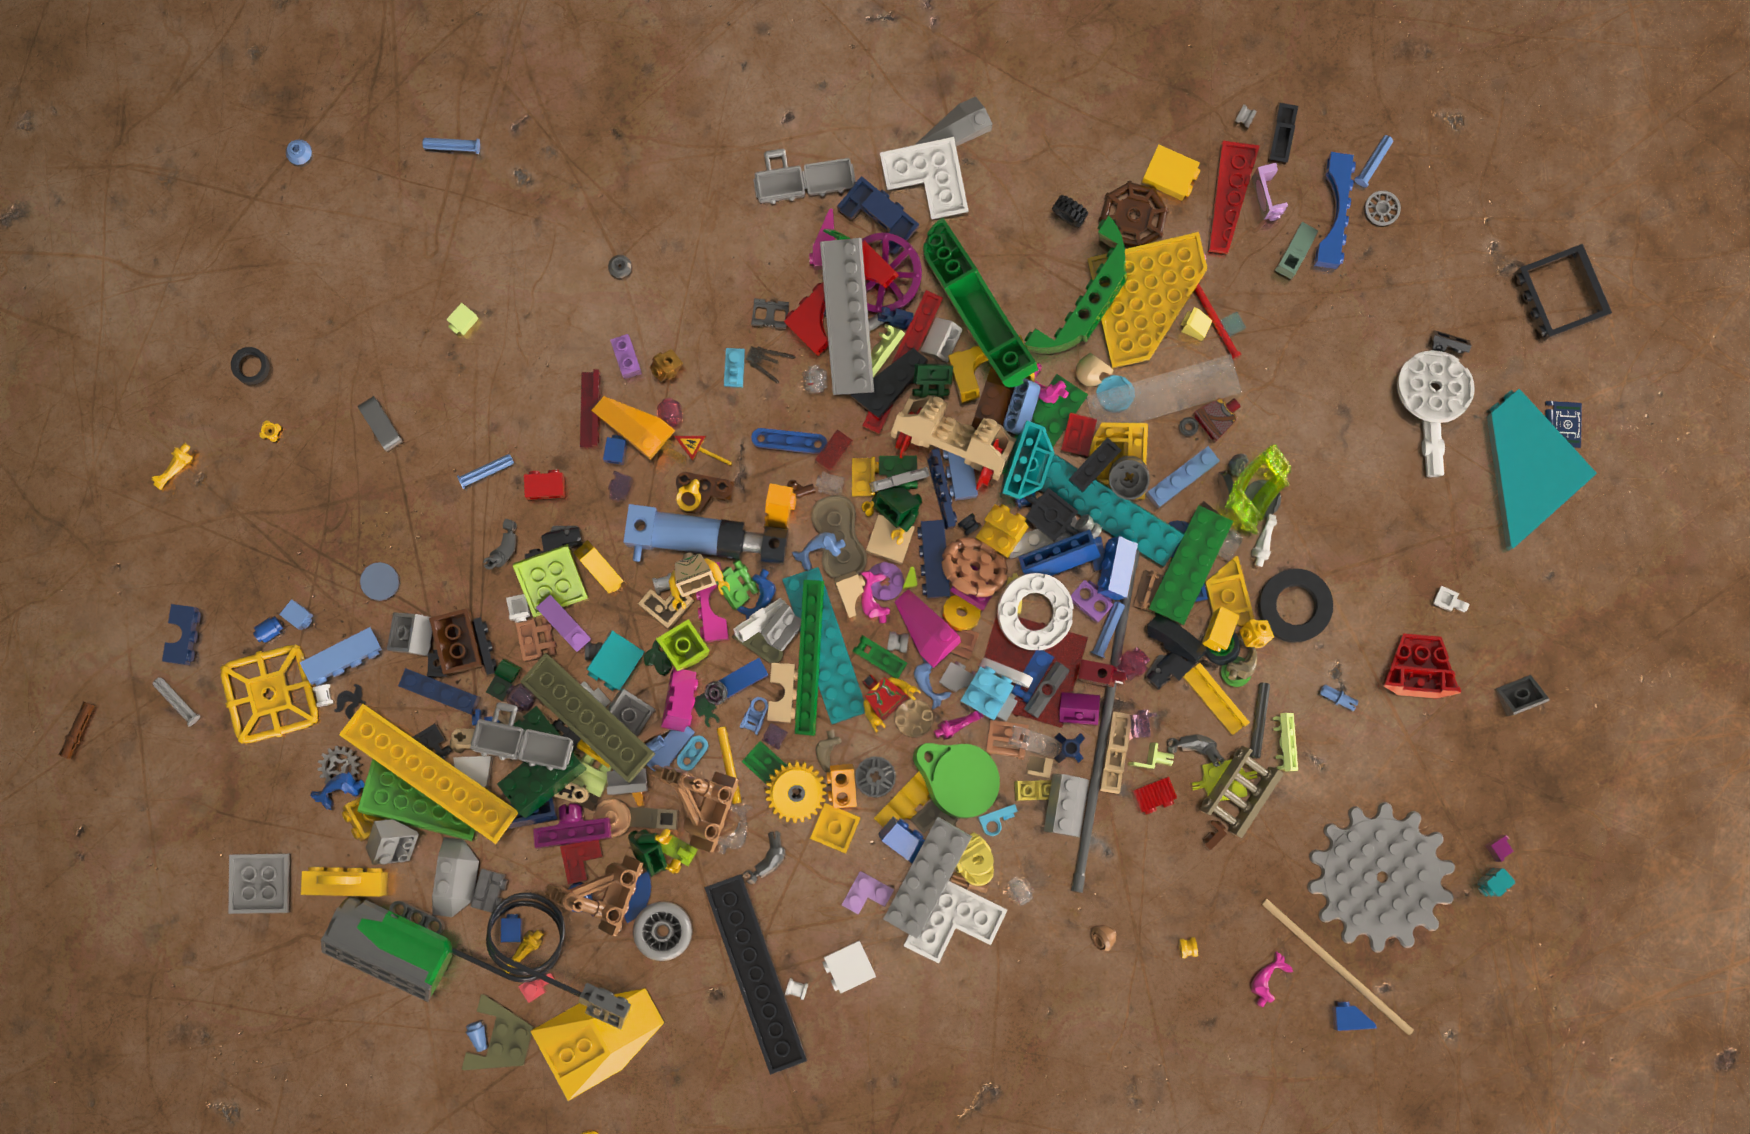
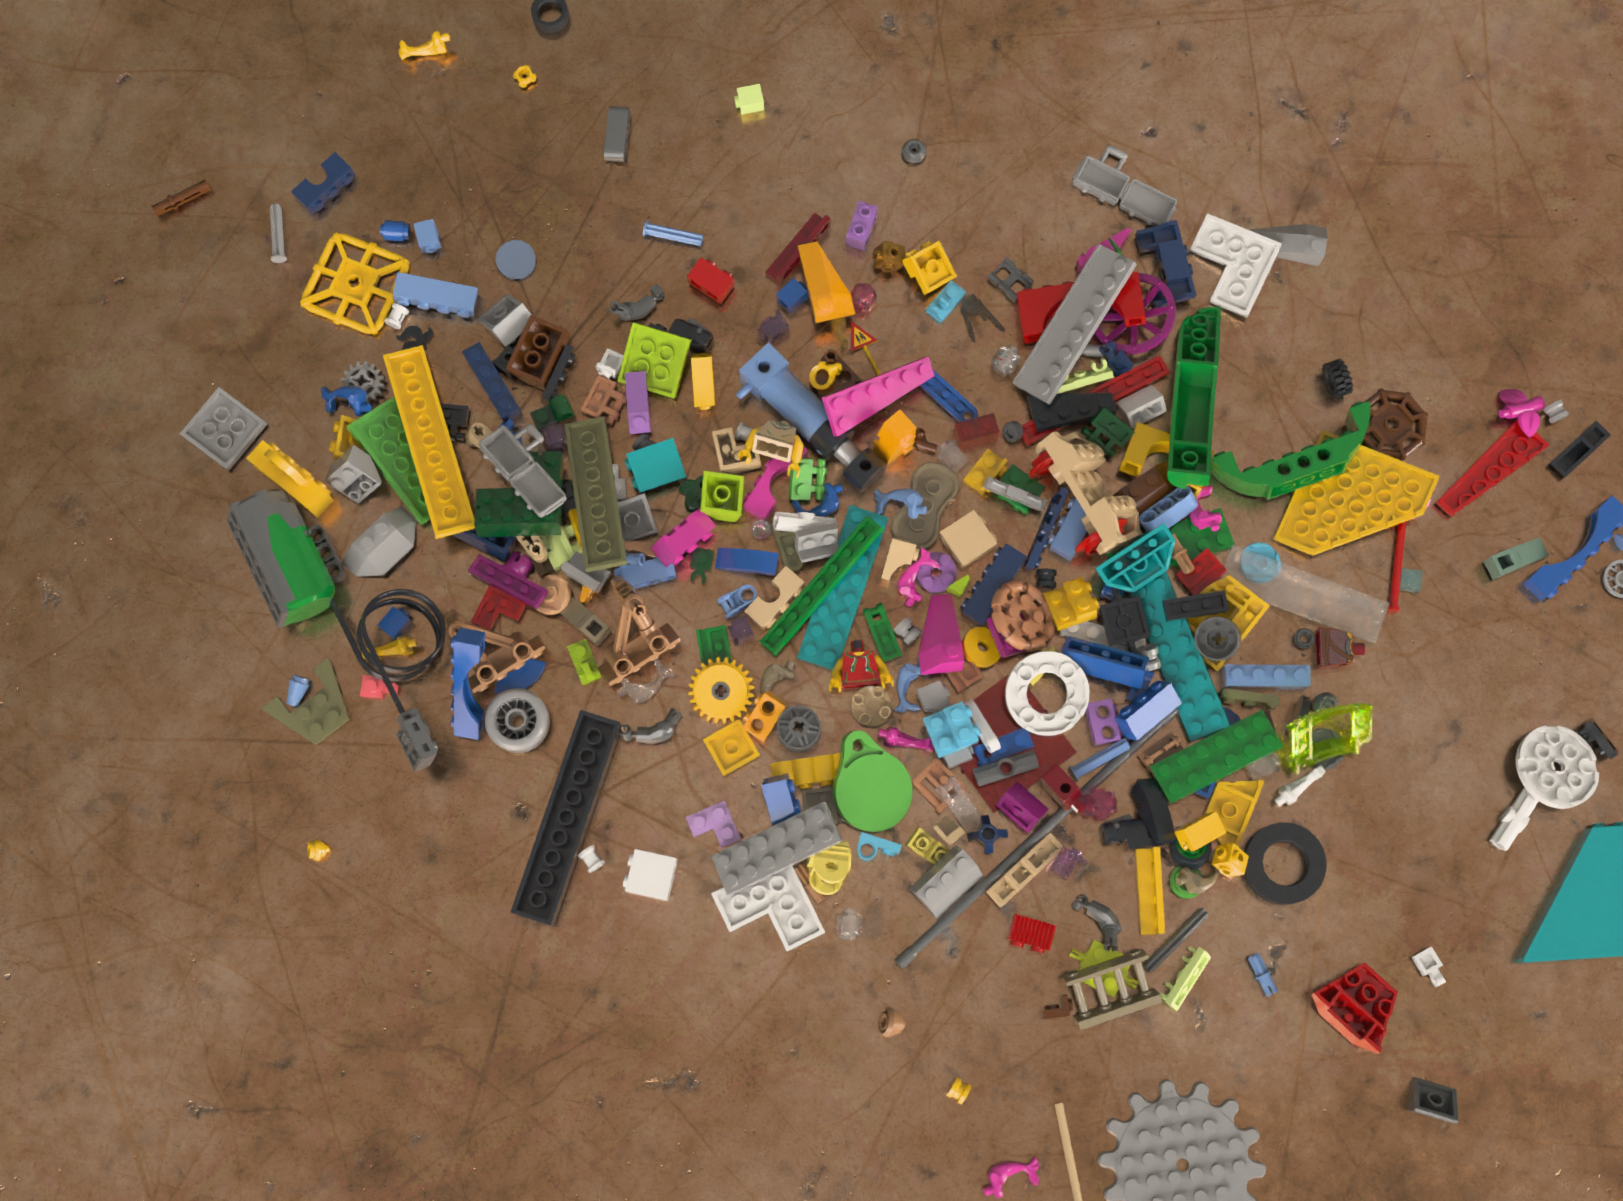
camera: 45 degrees right, 5 degrees down
white torso [453,756,493,788] -> none
flat silver brick [470,869,508,913] -> none
yellow wedge [530,988,664,1101] -> none
dark green torso [628,829,681,877] -> none
medium azure plate [677,735,708,771] -> none
dark grey plate [705,681,728,705] -> none
yellow piece [716,726,742,804] -> none
dark green torso [862,487,922,544] -> none
tan helmet [1076,353,1114,387] -> none
yellowish green bracket [1128,742,1174,769] -> none
yellow brick [1141,144,1200,201] -> none
light yellow slope [1181,307,1212,341] -> none
lavender panel [1252,163,1288,221] -> none
none -> arch [451,627,485,740]
none -> clear plate [752,519,772,539]
none -> dark pink wing [822,357,934,436]
none -> yellow plate [902,241,957,295]
none -> dark grey tile [1003,421,1023,442]
none -> medium nougat axle [1172,534,1195,574]
none -> olive plate [1219,689,1280,711]
none -> dark pink plant [1499,389,1545,438]

